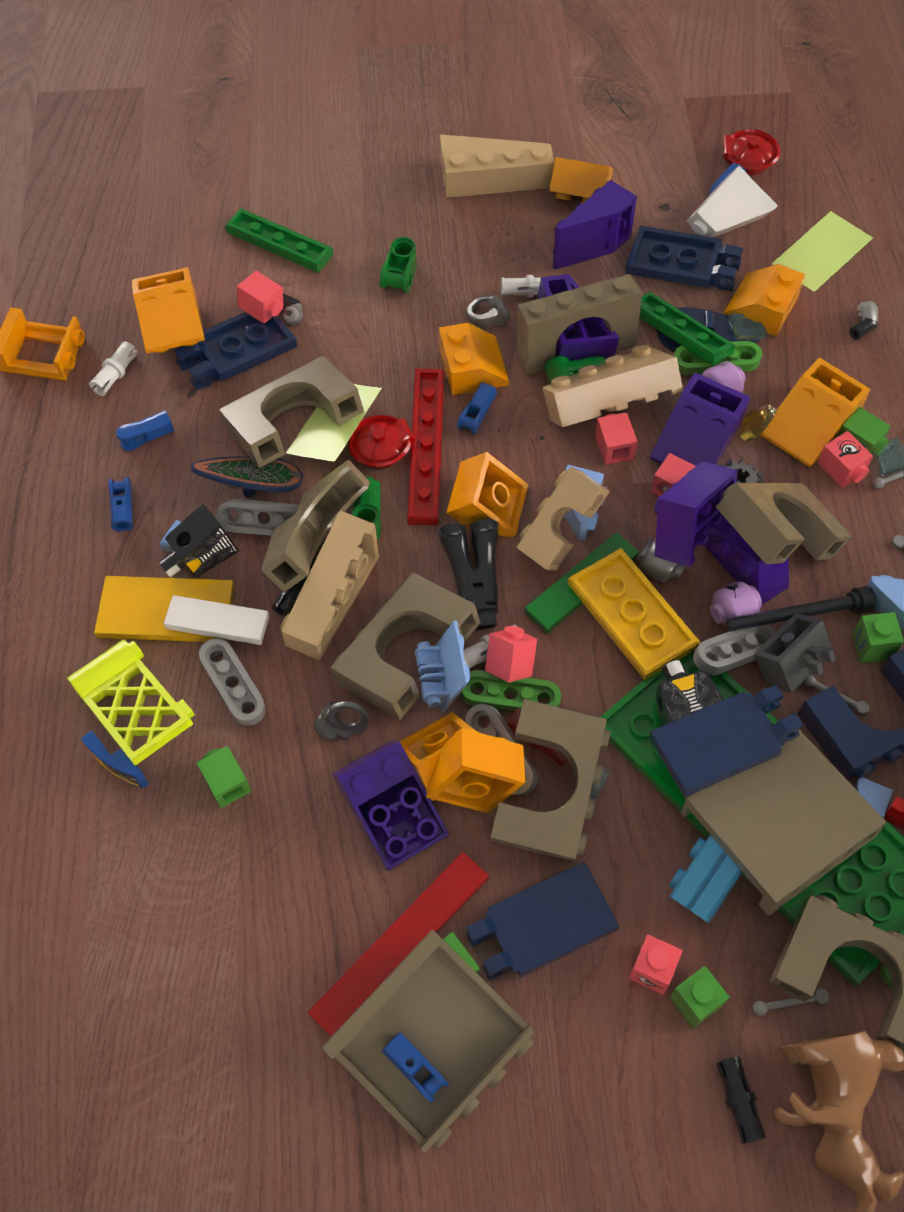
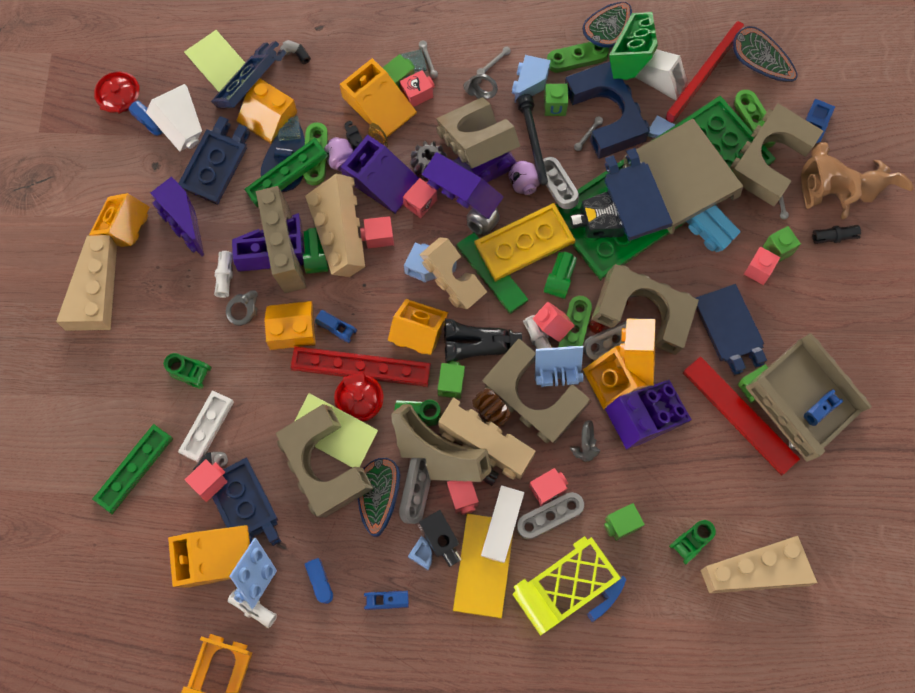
camera: 85 degrees left, 10 degrees up
dark grey brick [754,613,836,693] -> none
none -> white tile [178,390,234,463]
none -> dark blue tile [211,41,287,108]
none -> light blue hinge [229,538,277,609]
none -> black piece [344,121,363,150]
none -> bright green brick [438,361,465,399]
none -> coral brick [447,481,479,515]
none -> dark grey piece [463,74,498,99]
none -> reddish brown gear [472,388,511,427]
none -> coral brick [529,468,568,506]
none -> green piece [543,252,577,299]
none -> green piece [669,520,716,565]
none -> tan wedge [701,536,817,594]

